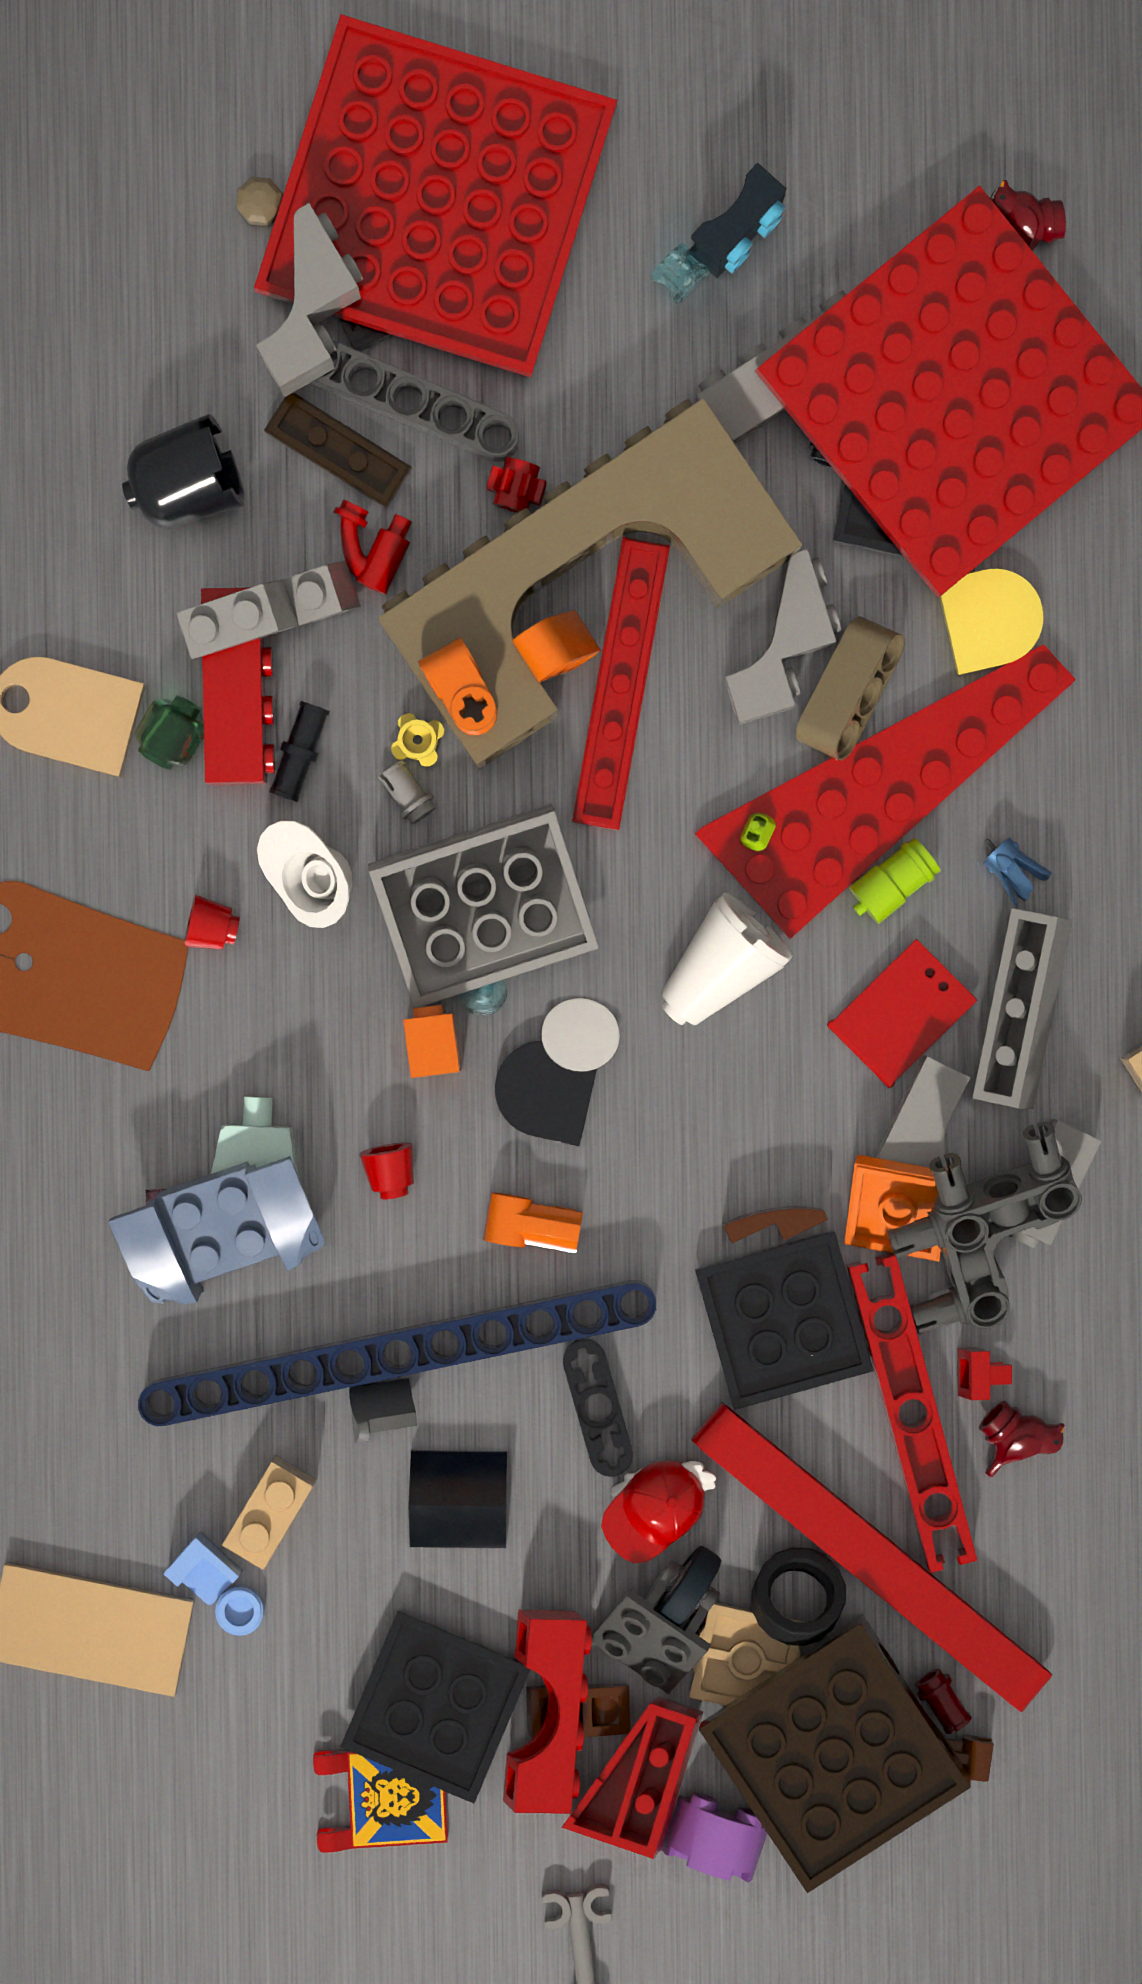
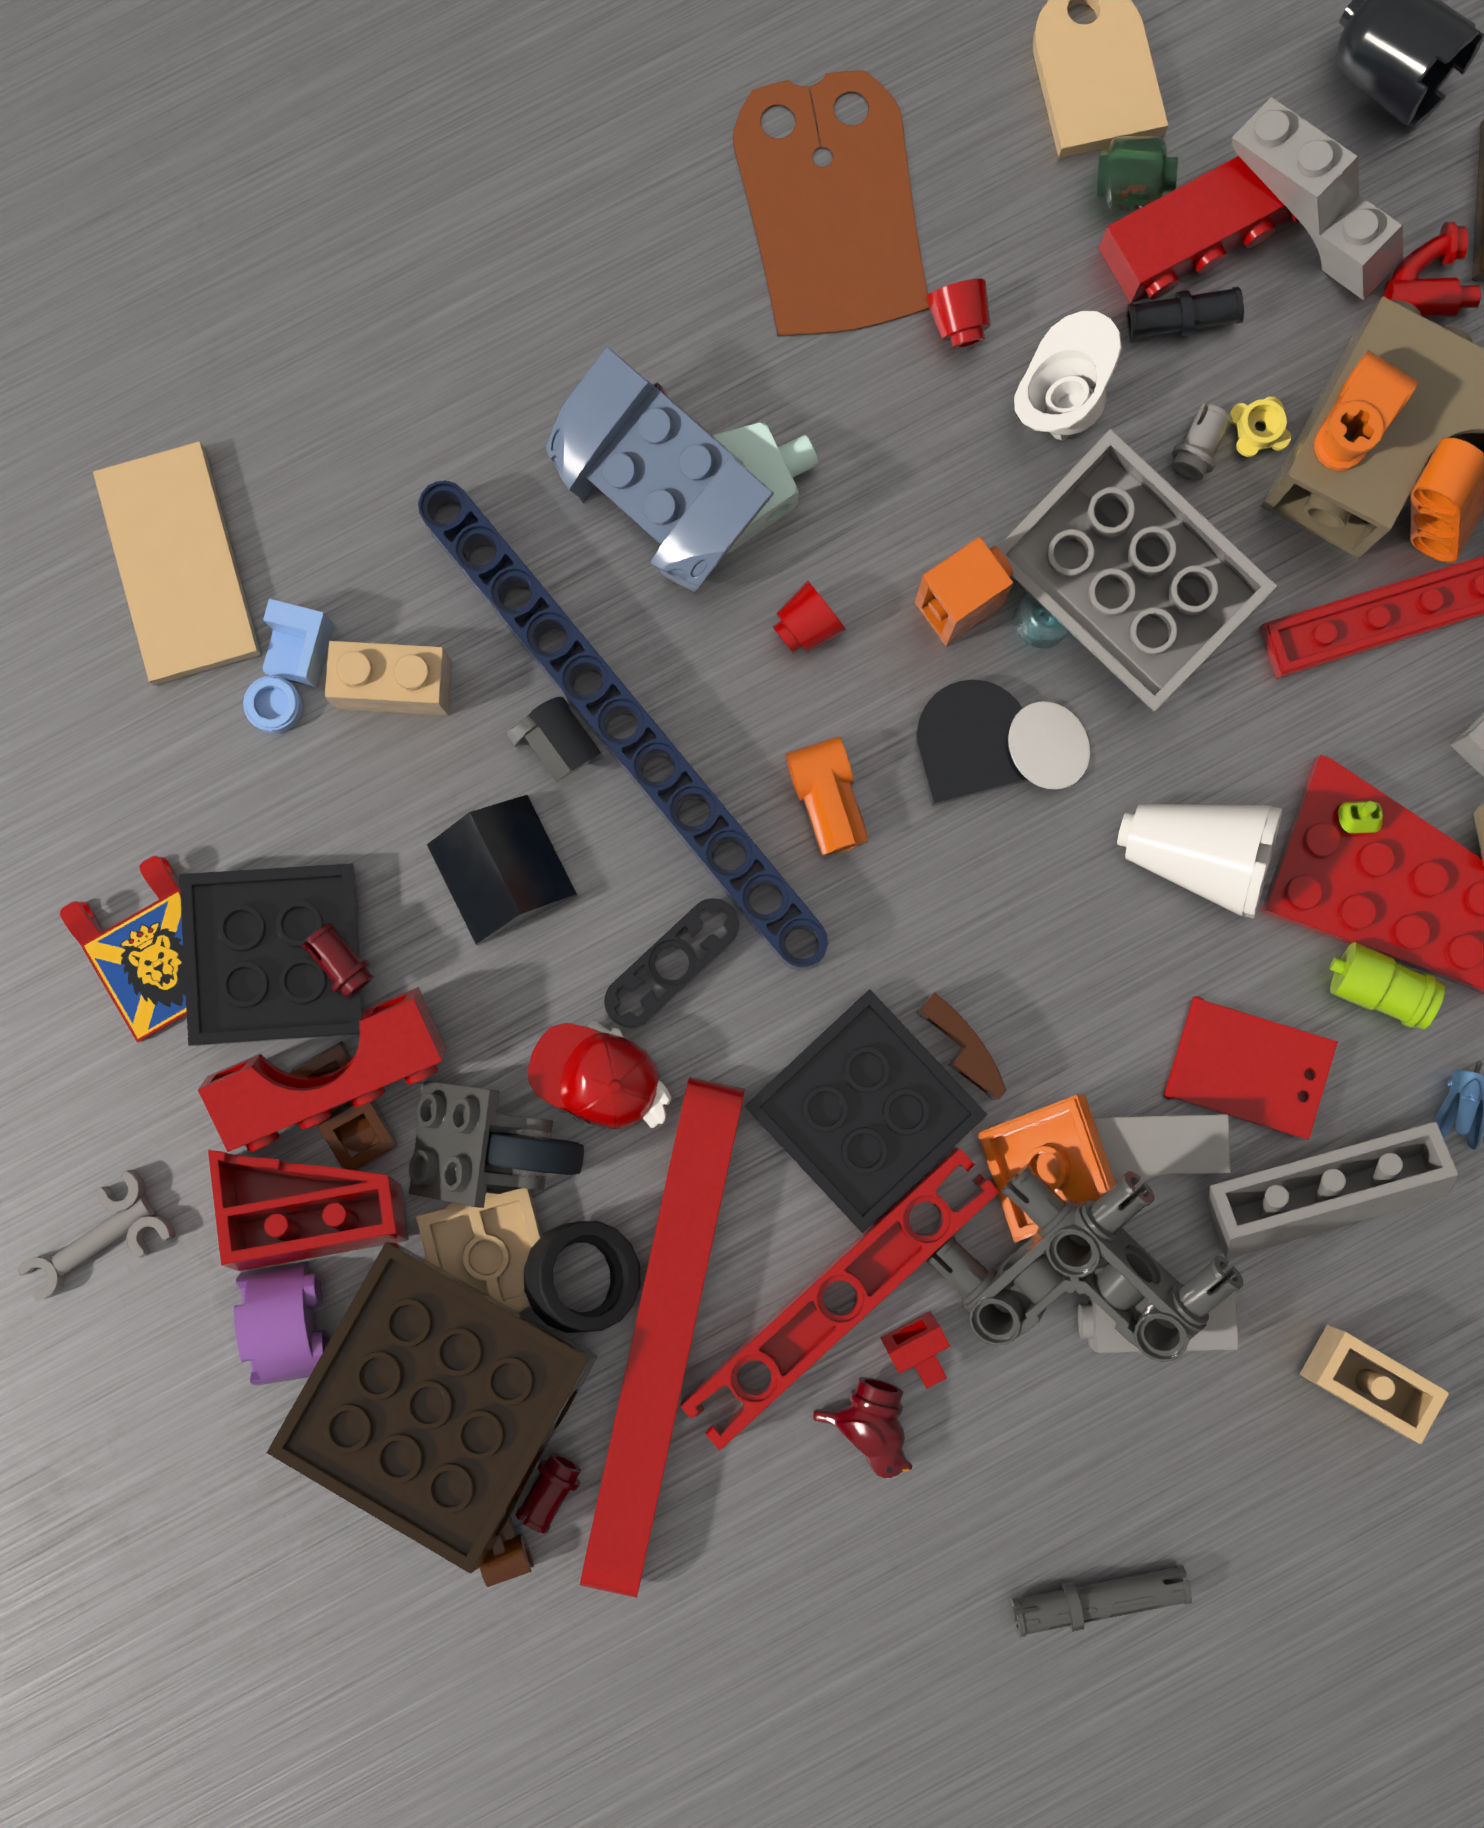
camera: 65 degrees right, 5 degrees down
none -> dark red pin [302,923,374,999]

